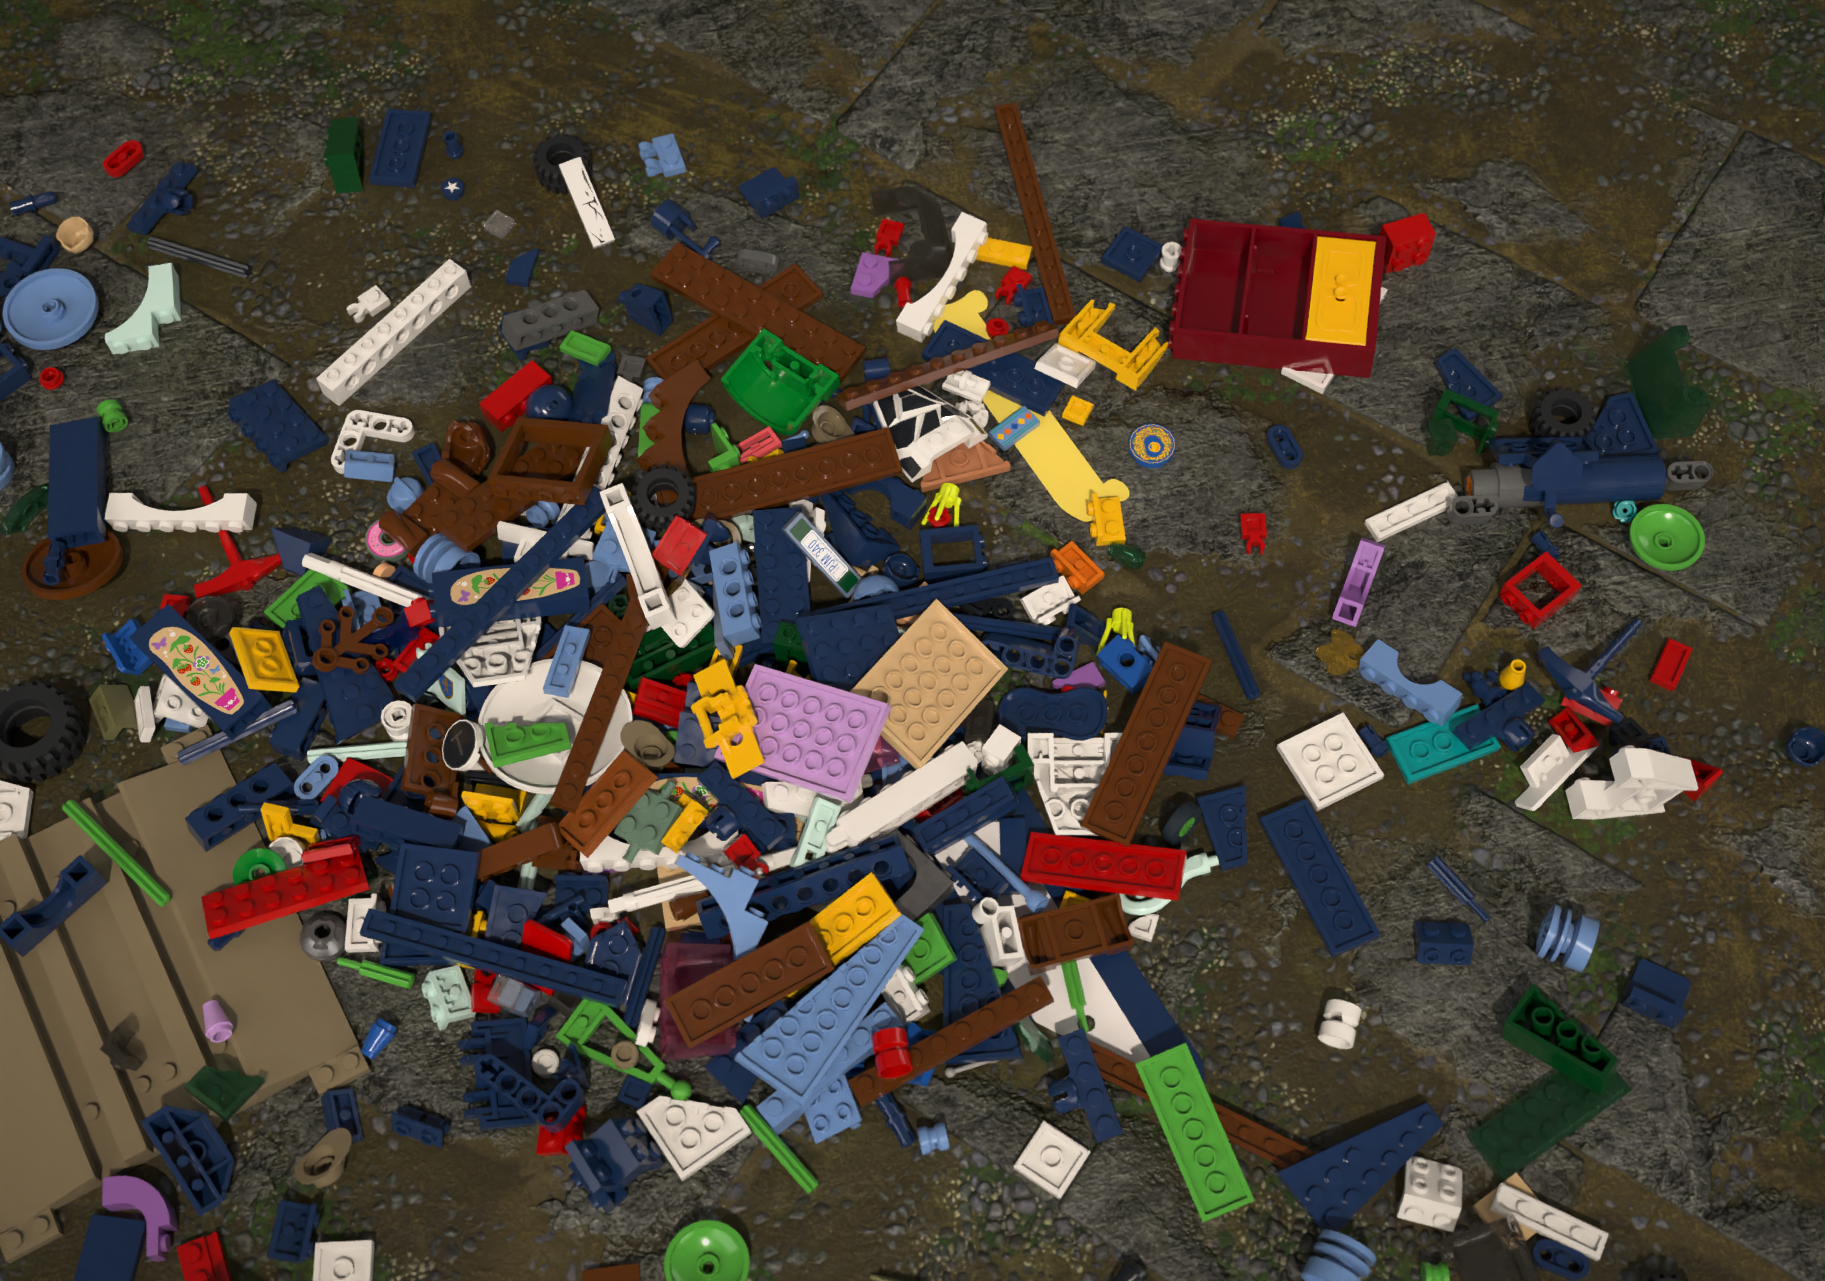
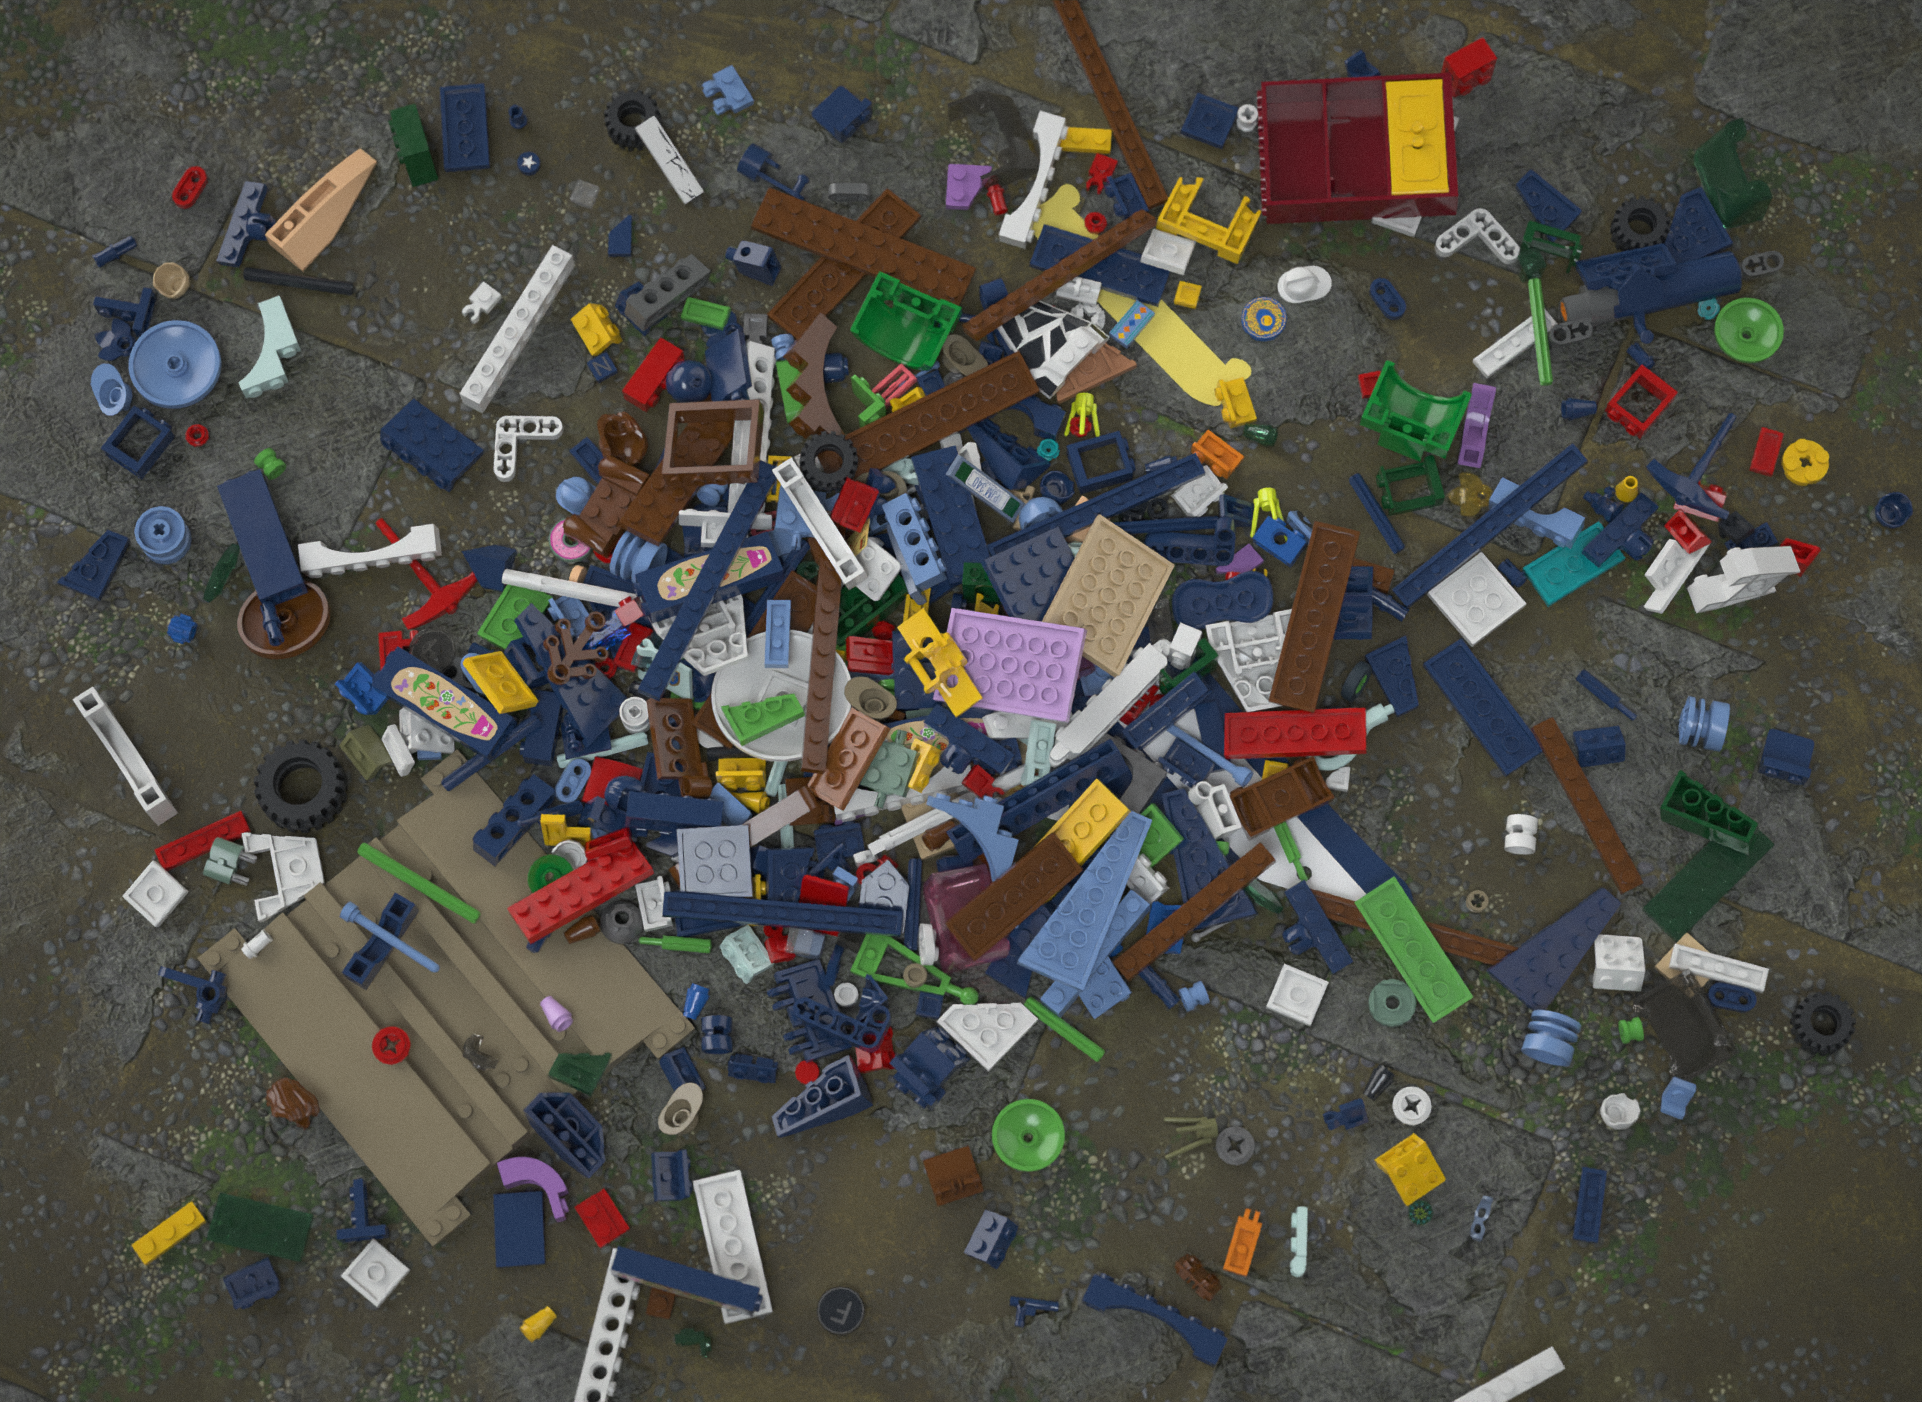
camera: 10 degrees left, 10 degrees up
medium blue slope [344,450,395,482] -> none
tile [442,720,484,771] -> none
red wheel [871,1028,913,1079] -> none
red plate [874,218,904,257] -> none
none -> light nougat wedge [265,148,377,271]
none -> medium blue piece [340,901,440,973]
none -> red gear [372,1027,411,1066]
none -> dark blue hinge [560,712,612,760]
none -> reddish brown cone [563,915,600,945]
none -> yellow bracket [571,303,623,356]
none -> dark blue tile [587,352,618,384]
none -> dark blue wheel [702,1015,733,1054]
none -> dark blue wedge [772,1055,873,1138]
none -> red tile [795,1060,819,1085]
none -> teal plate [1037,439,1060,461]
none -> white piece [1278,266,1332,303]
none -> green piece [1359,360,1472,462]
none -> sand green tile [1368,979,1416,1027]
none -> dark blue pin [1373,587,1410,622]
none -> dark green panel [1375,455,1445,516]
none -> dark blue plate [1392,443,1588,608]
none -> white beam [1435,208,1520,264]
none -> dark tan bush [1466,890,1489,913]
none -> bright green axle [1528,278,1553,386]
none -> reddish brown plate [1531,717,1644,895]
none -> dark blue cone [1561,398,1597,421]
none -> yellow plate [1781,439,1829,486]

